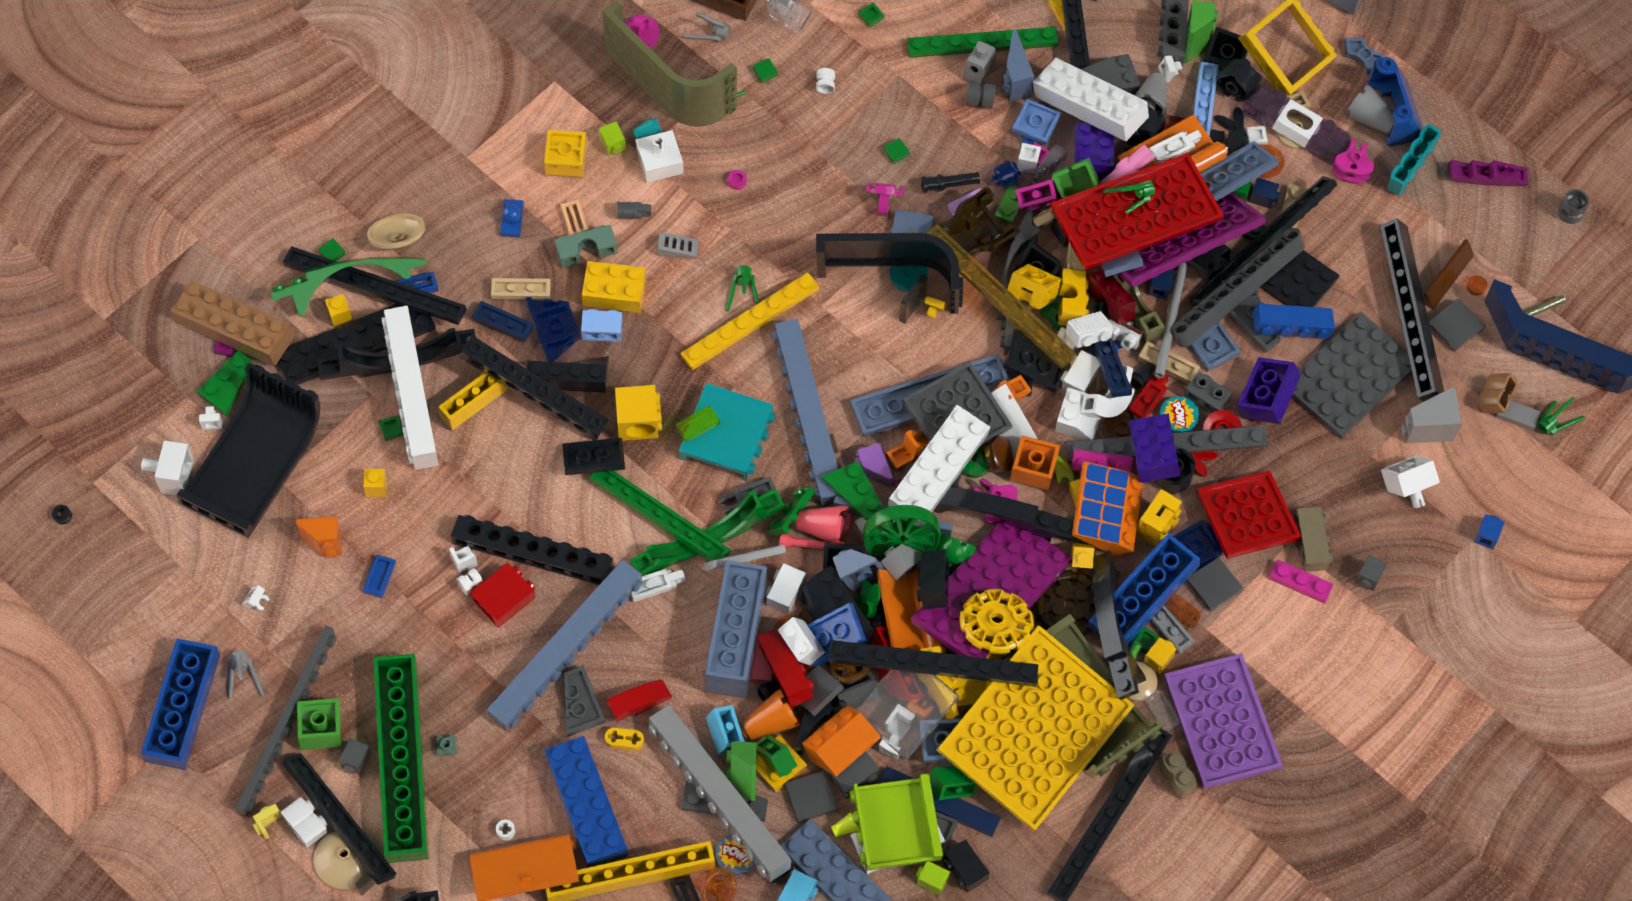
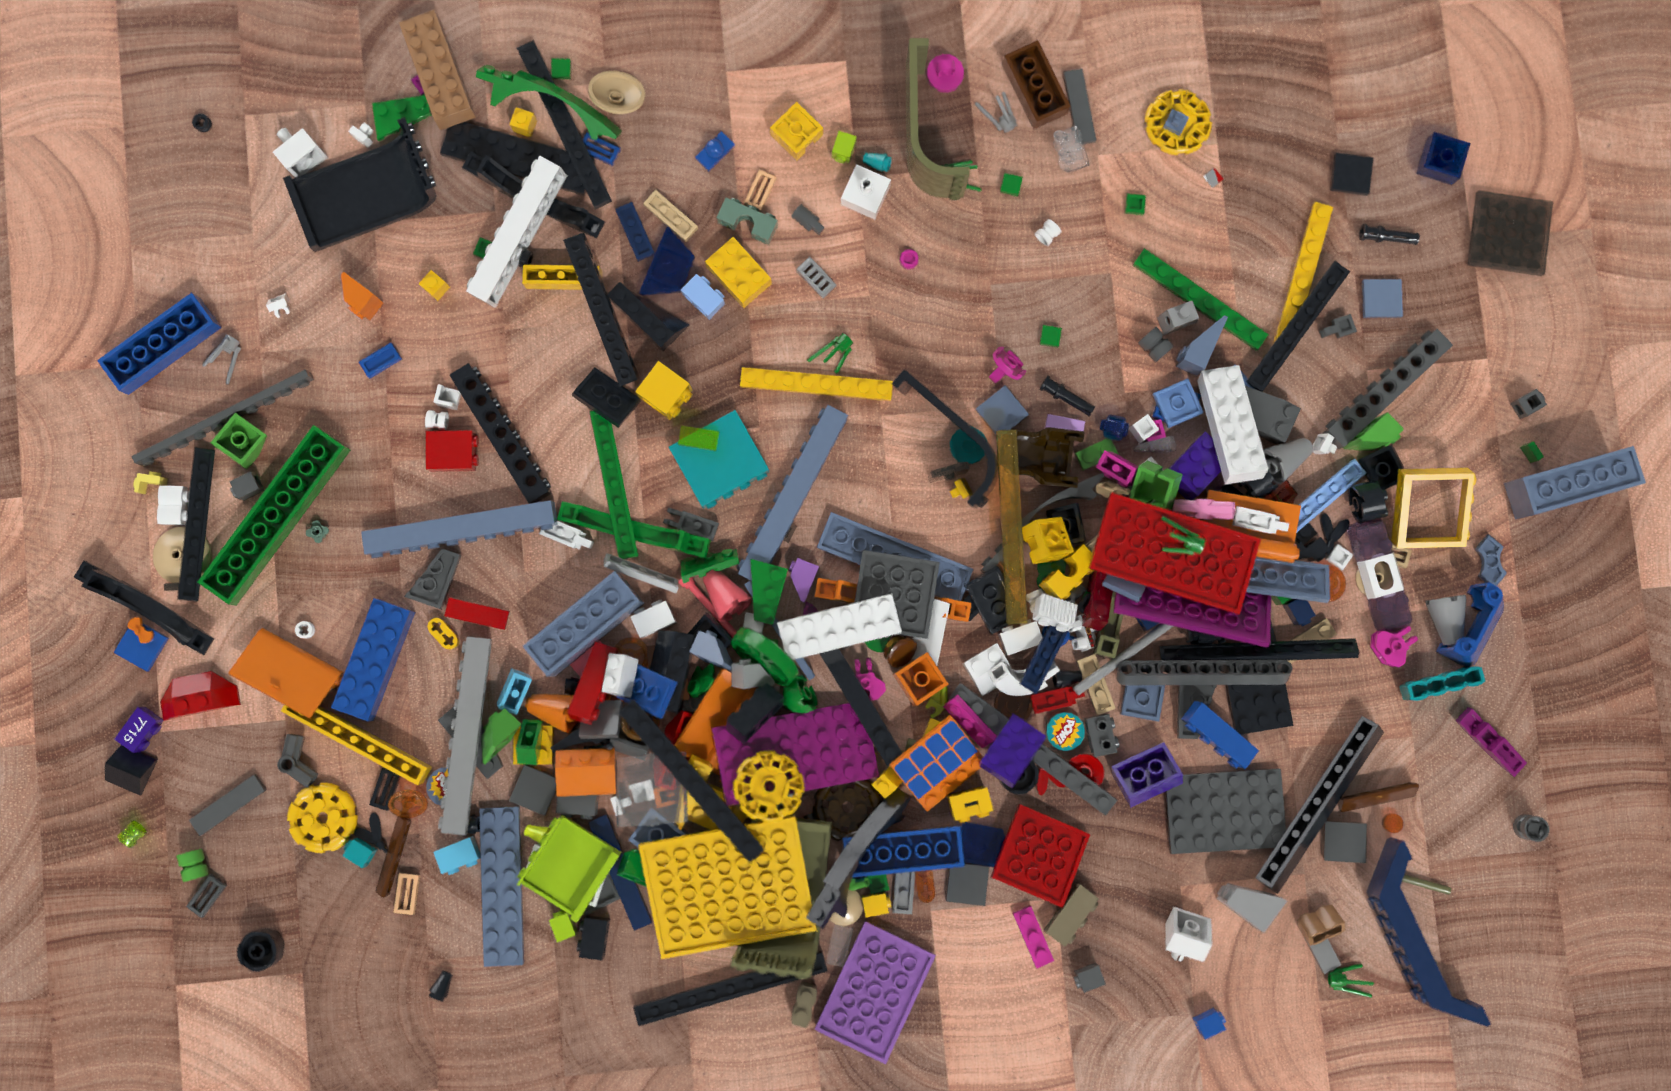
camera: 40 degrees right, 20 degrees up
none -> black tile [519,249,533,268]

